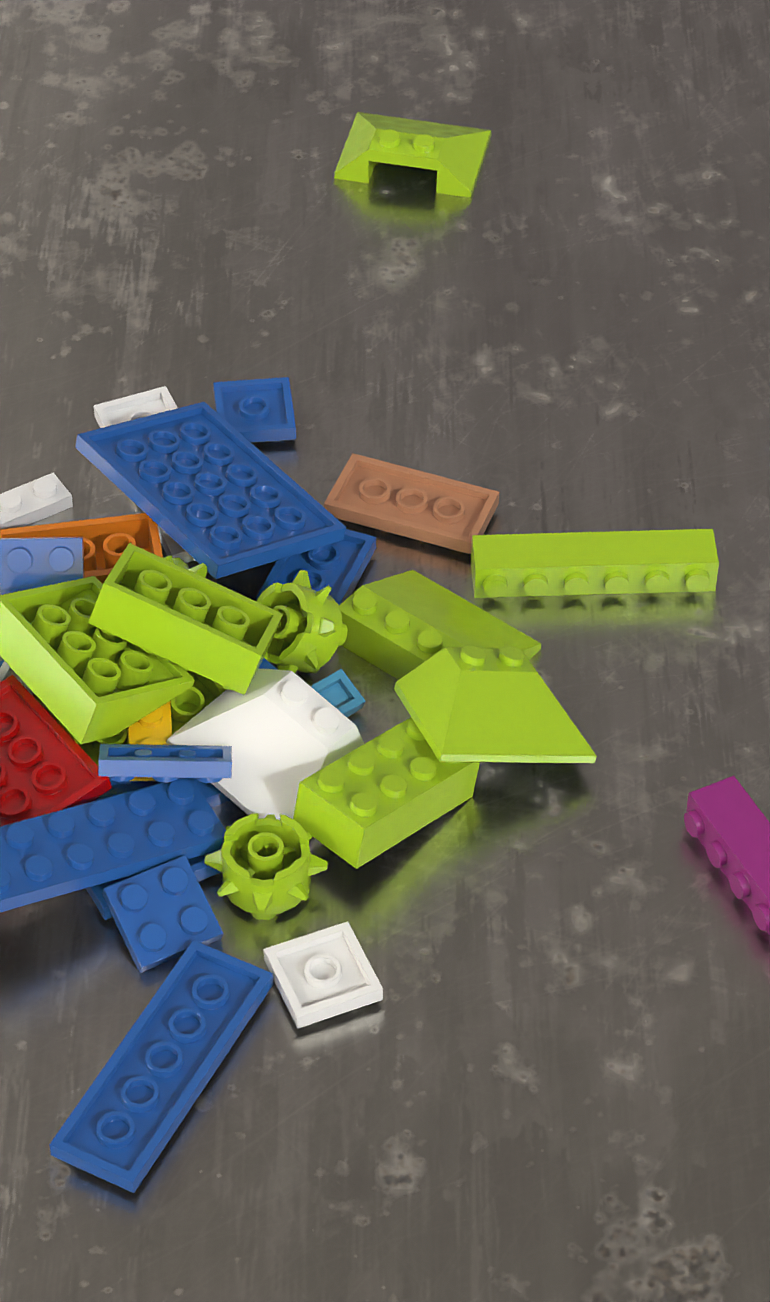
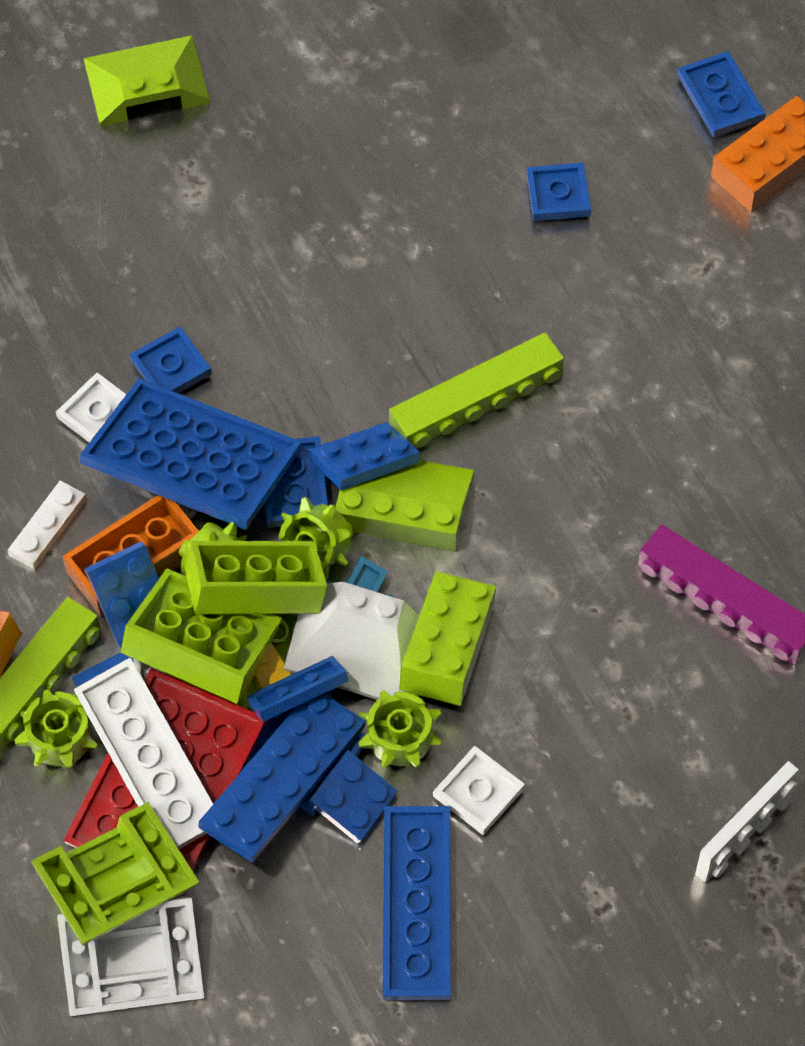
camera: 25 degrees left, 15 degrees up
nougat plate [324,453,500,554] -> none
lime slope [394,645,597,763] -> none
none -> blue plate [309,422,420,490]
none -> white plate [695,761,799,883]

